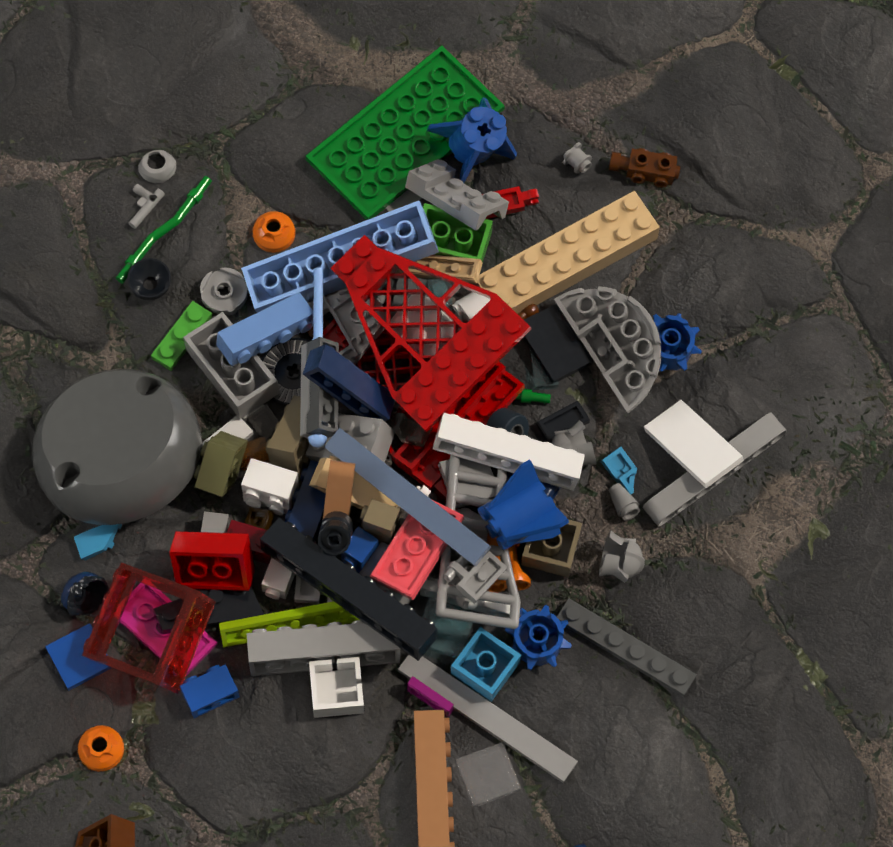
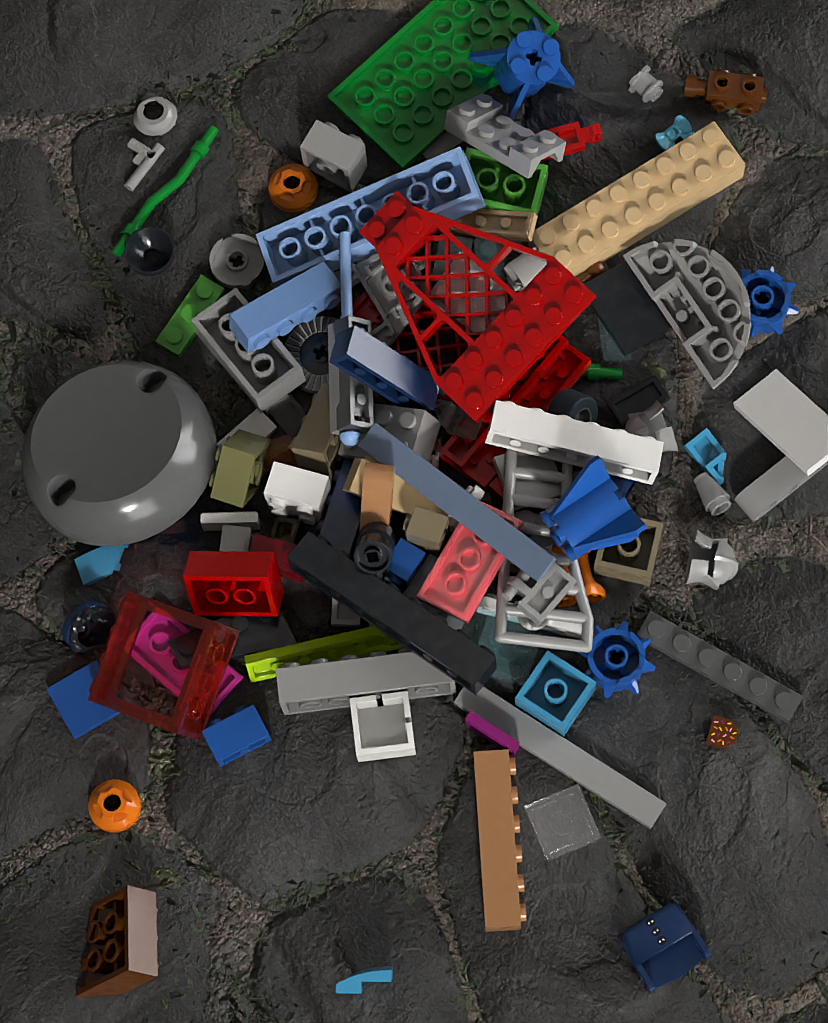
camera: 10 degrees right, 5 degrees up
white brick [261,558,295,599] -> none
none -> white tile [201,511,260,531]
none -> light grey brick [300,120,368,193]
none -> medium azure piece [654,115,694,151]
none -> reddish brown tile [706,715,739,749]

